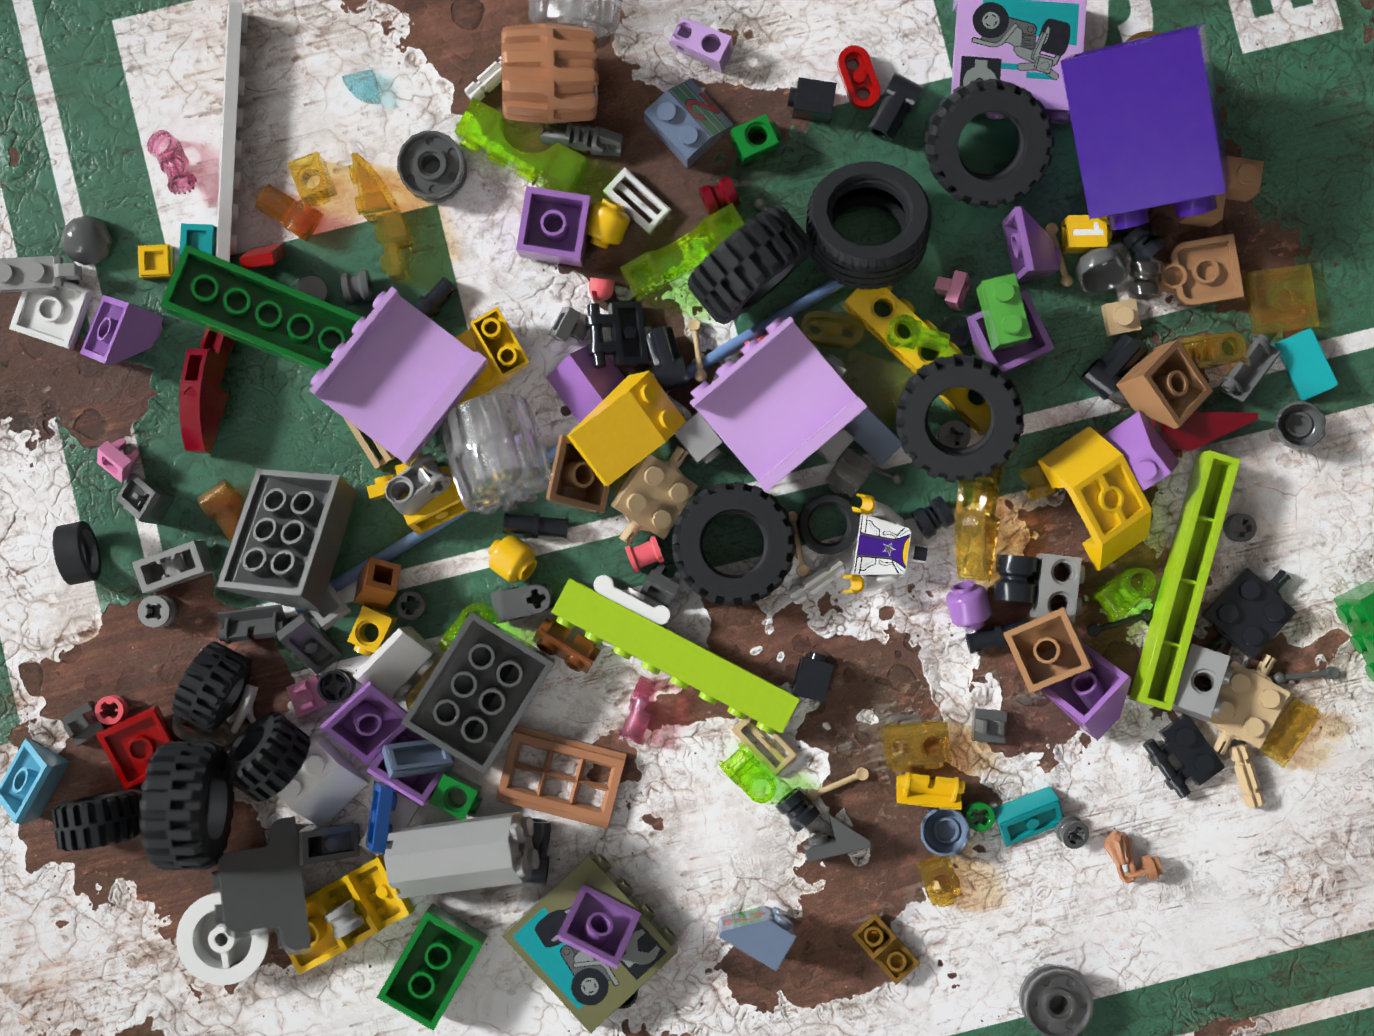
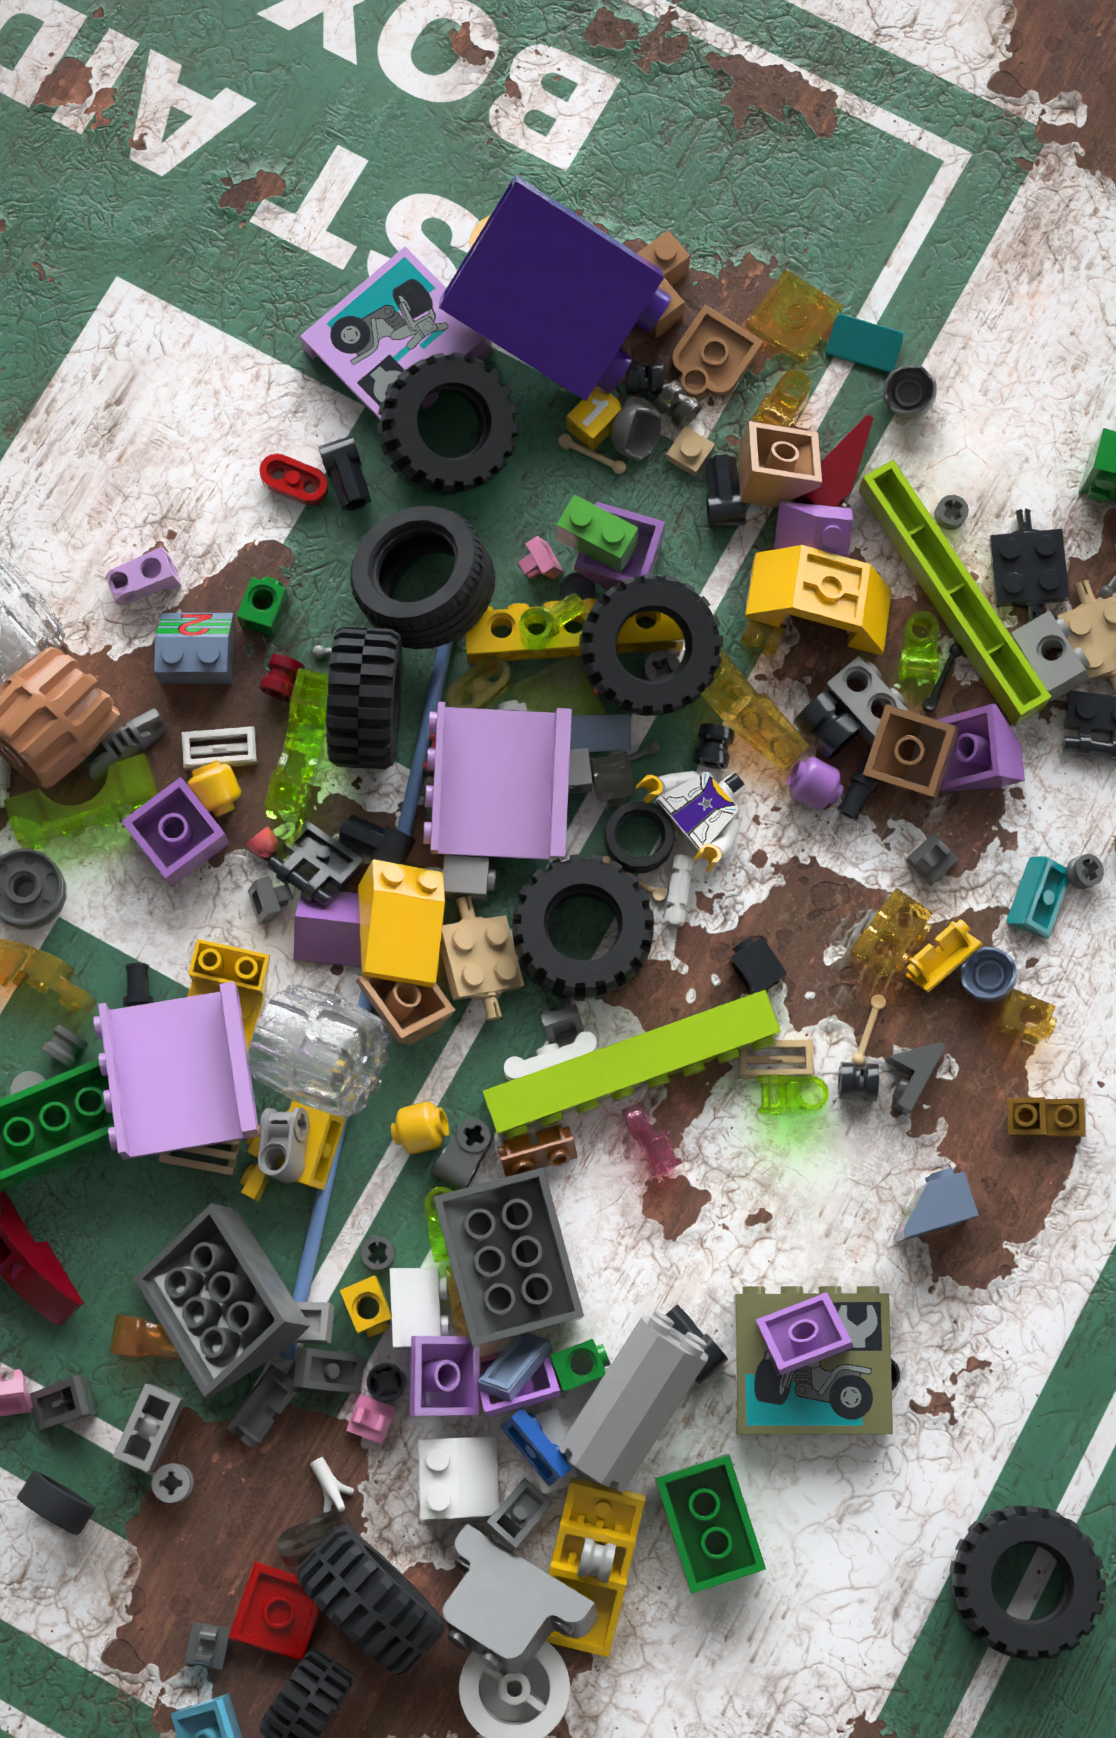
camera: 50 degrees left, 10 degrees down
coral bush [95,695,129,725] -> none
black tyre [172,641,252,732] -> none
black tyre [222,711,311,802] -> none
dark orange brick [354,557,401,611] -> none
nougat piece [496,725,627,829] -> none
black pin [503,513,569,539] -> none
coral bush [625,535,665,574] -> none
tan hinge [688,319,707,382] -> none
black brick [787,77,837,123] -> none
green bush [963,800,995,832] -> none
medium lavender slope [1002,206,1061,282] -> none
dark grey hinge [1217,334,1282,403] -> none

